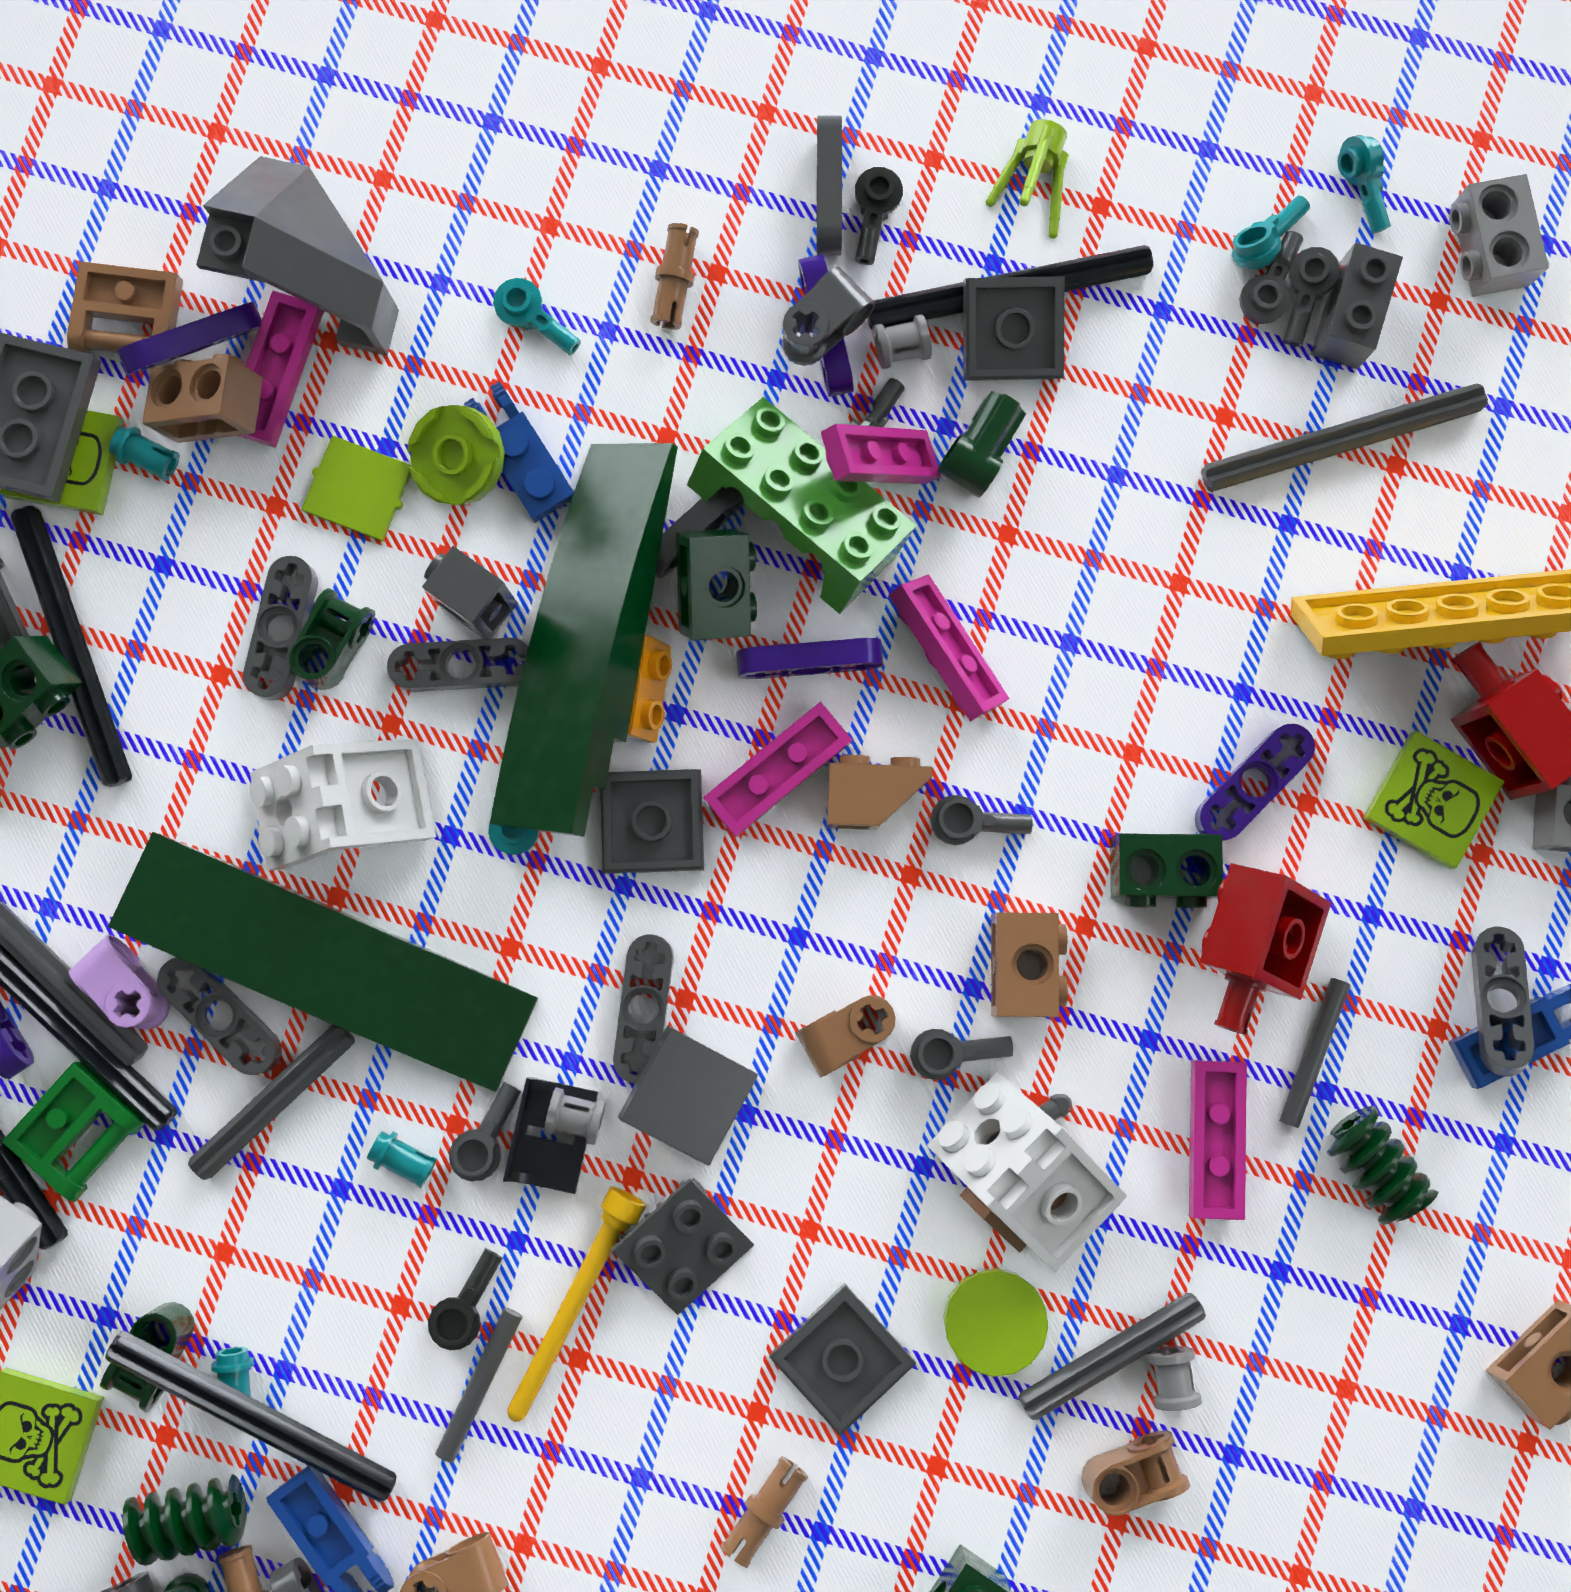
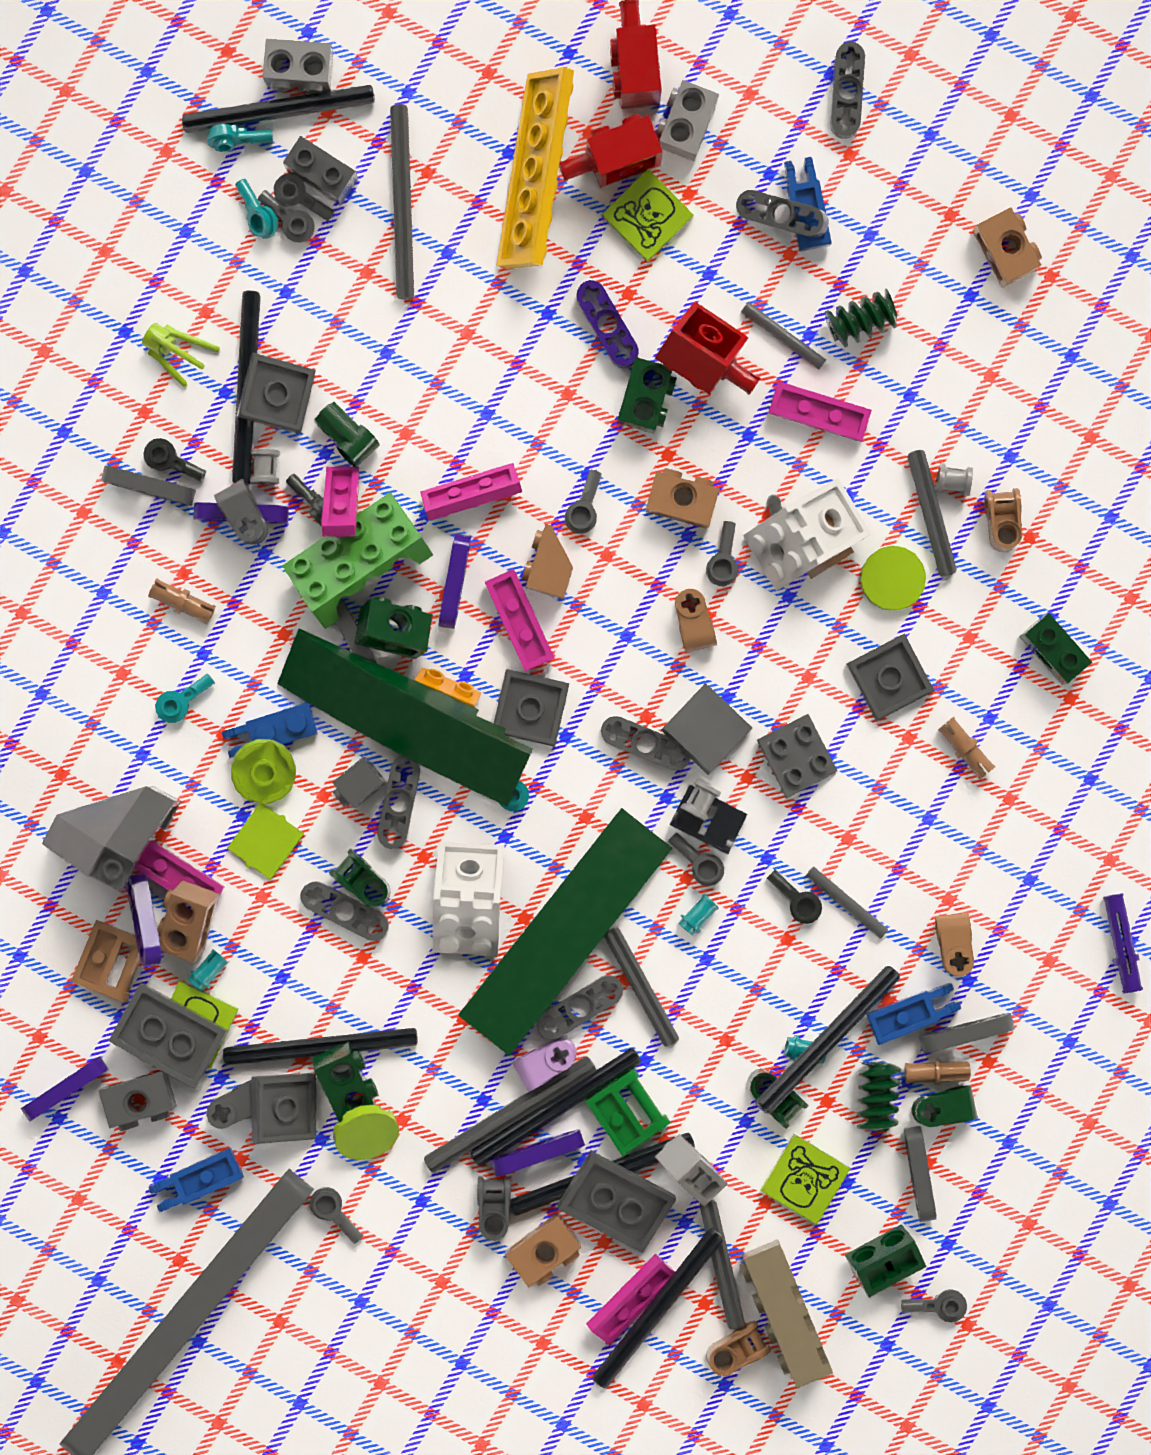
camera: 75 degrees left, 5 degrees up
yellow piece [507,1186,647,1422] -> none
none -> black axle [182,85,375,133]

